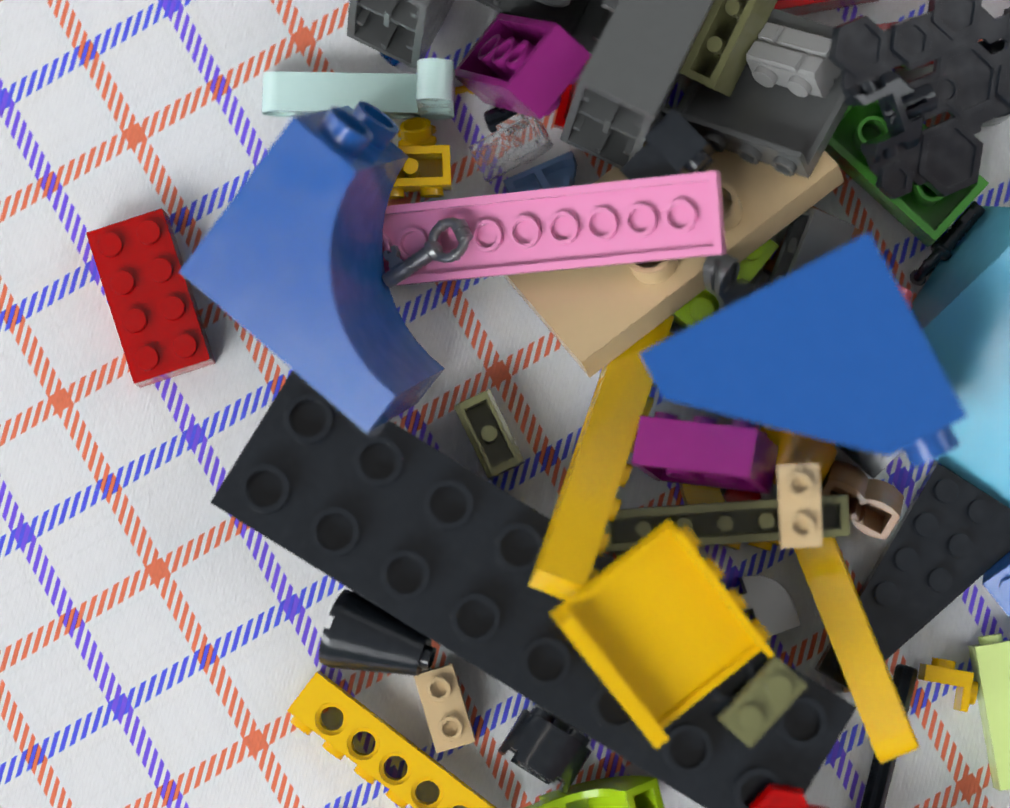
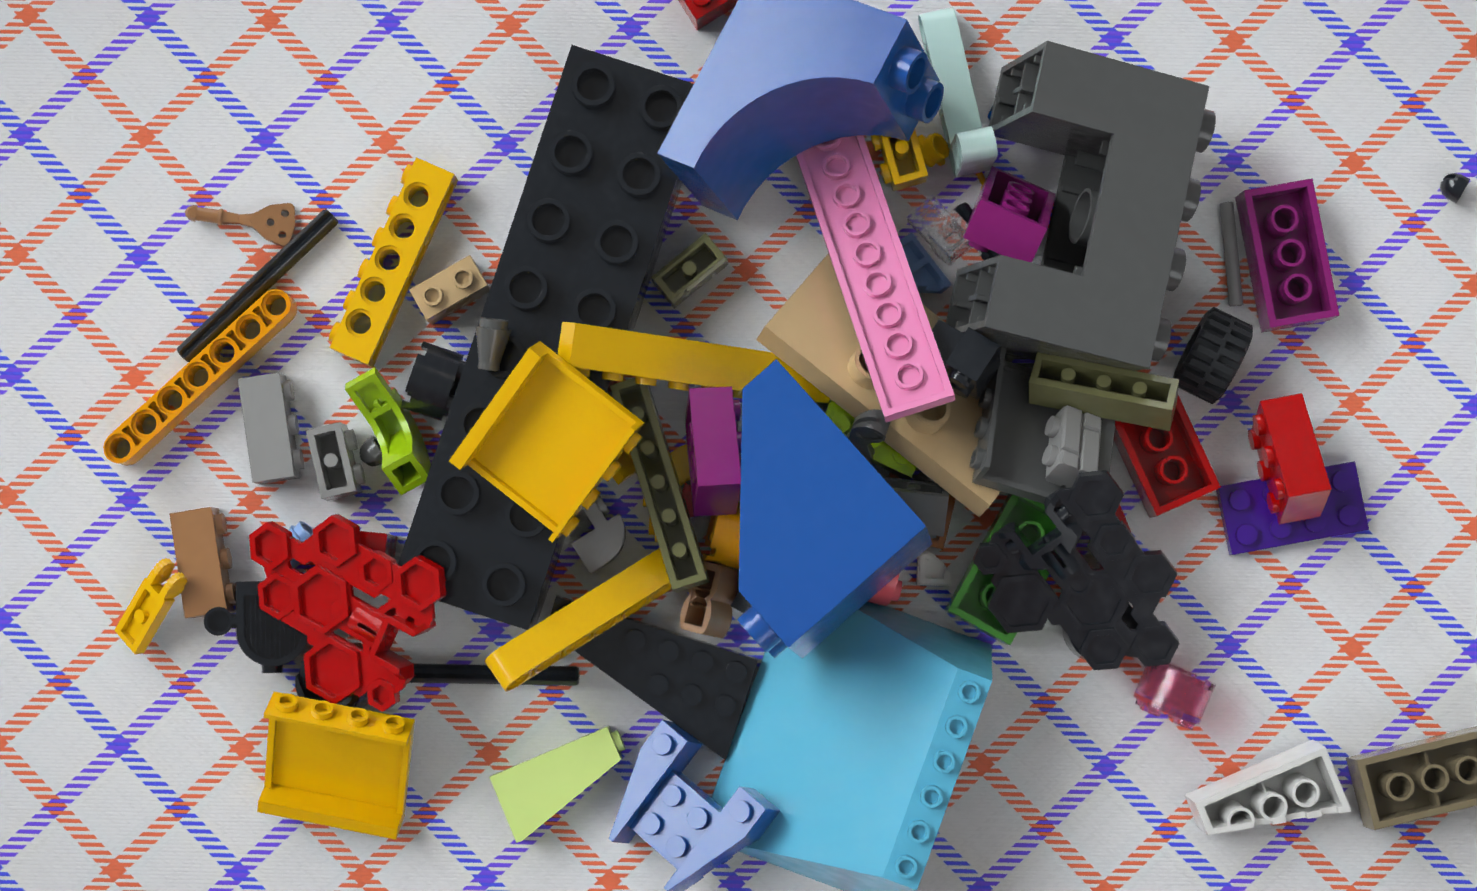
camera: 75 degrees right, 0 degrees up
black cone [319,589,436,676] -> none
flat silver piece [382,218,473,288] -> none
olive brick [716,656,807,748] -> none
tan brick [776,463,823,549] -> none
black piece [910,201,986,286] -> none
yellow bracket [918,657,978,712] -> none
none -> dark grey cone [476,317,512,371]
none -> white tile [916,551,952,587]

